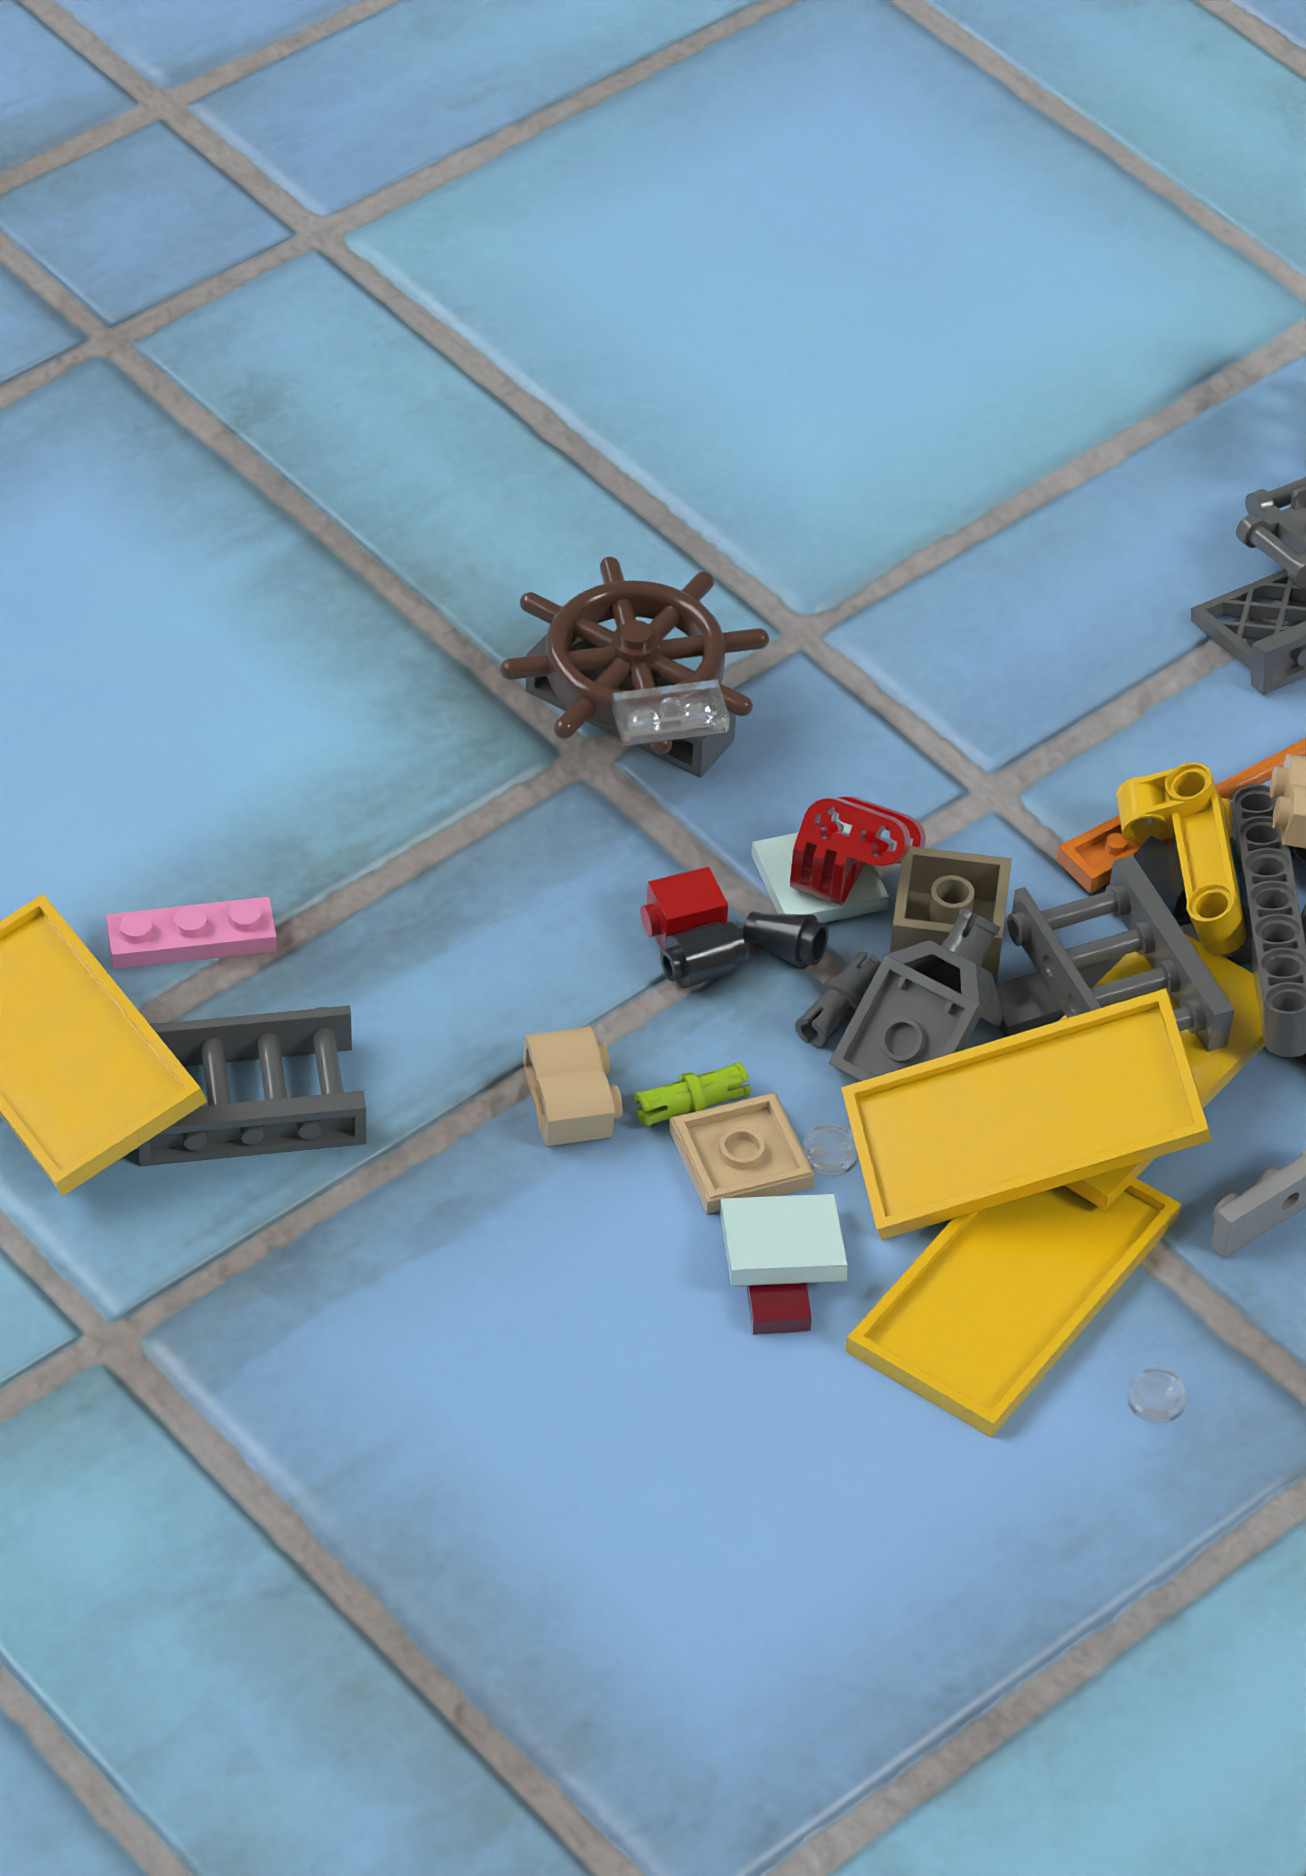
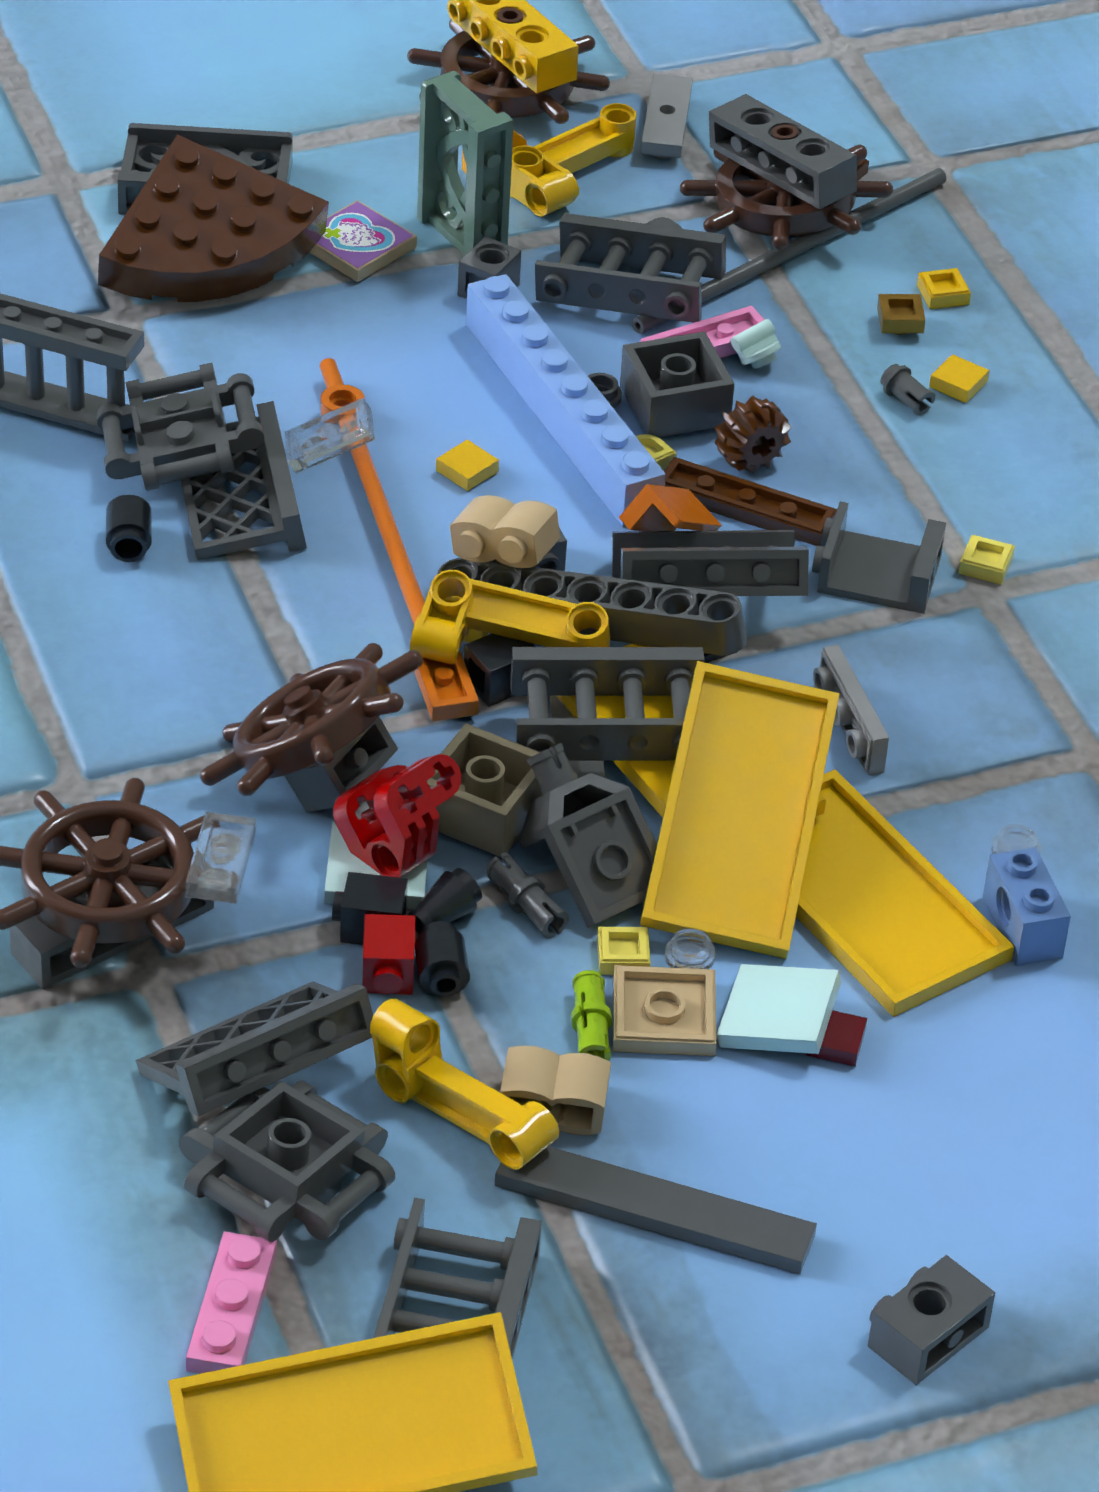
camera: 70 degrees left, 5 degrees down
none -> black brick [106,495,152,562]
none -> dark grey fence [136,981,373,1117]
none -> dark grey brick [179,1081,395,1242]
none -> reddish brown brick [200,643,423,812]
none -> black brick [332,872,408,945]
none -> yellow piece [370,999,559,1170]
none -> dark grey tile [495,1146,817,1274]
none -> light yellow tile [597,927,651,975]
none -> dark grey brick [868,1255,995,1385]
none -> medium blue brick [983,847,1071,966]

